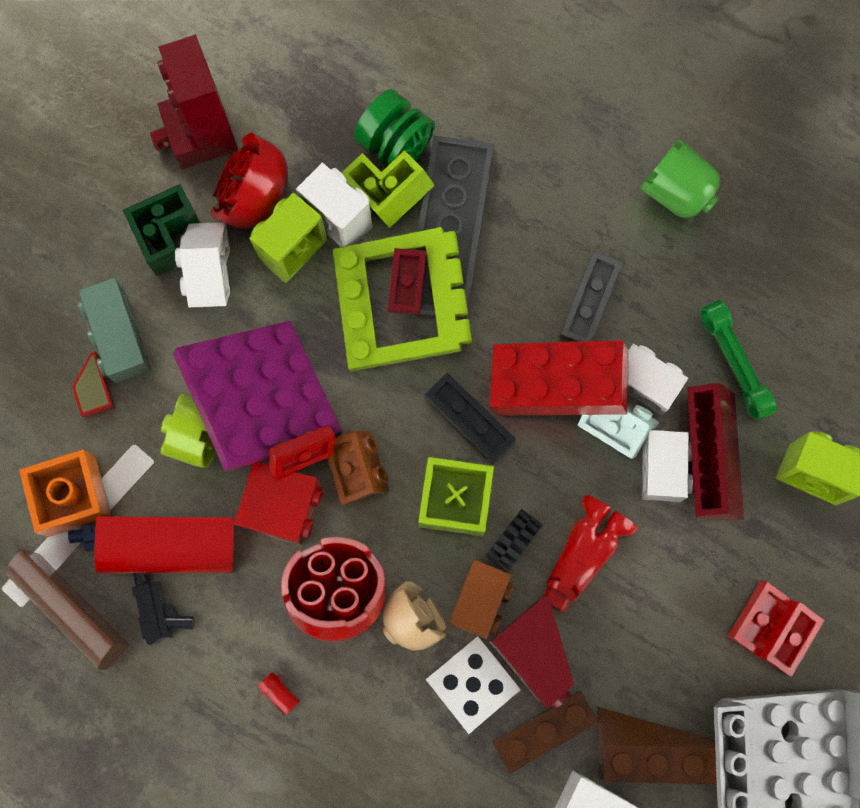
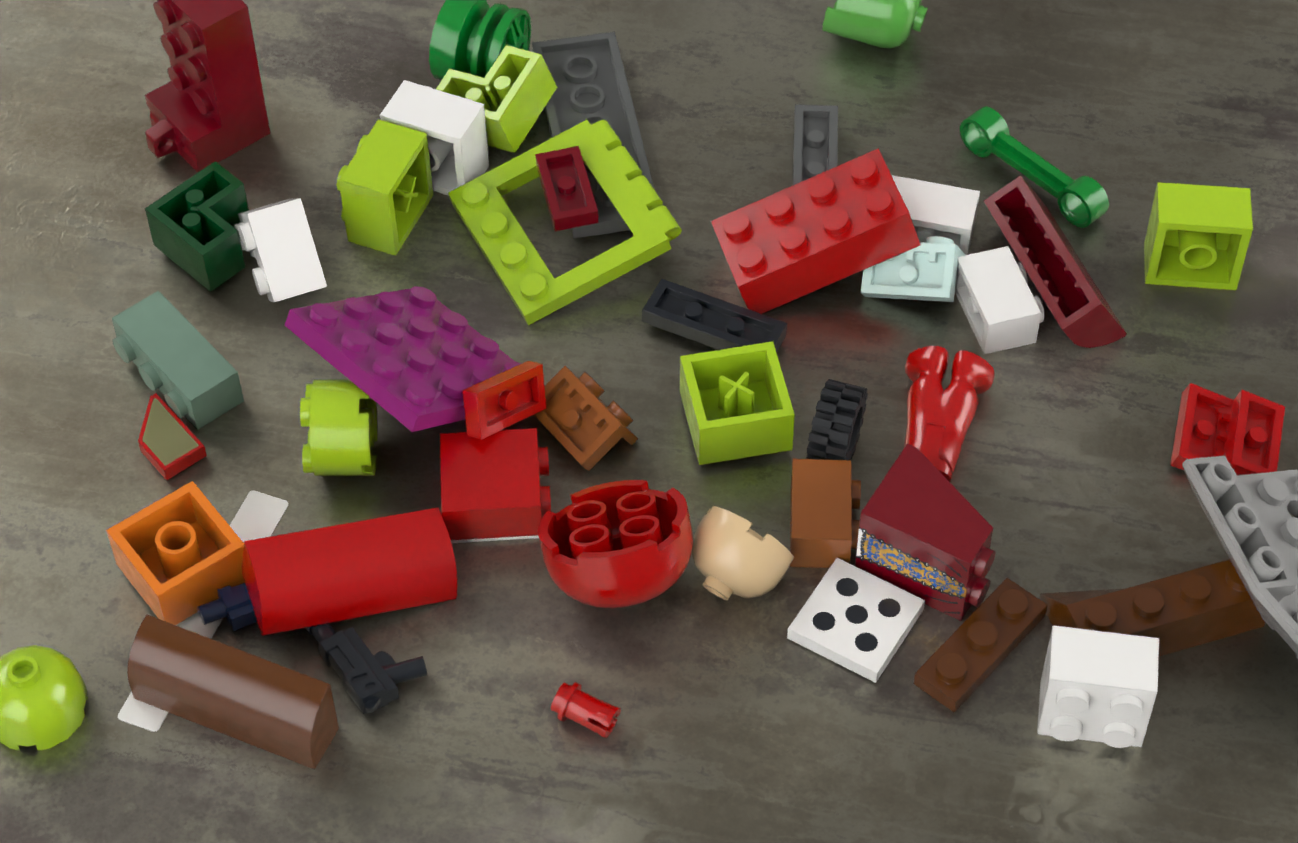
camera: 20 degrees left, 25 degrees down
red cylinder [210,132,288,229] -> none

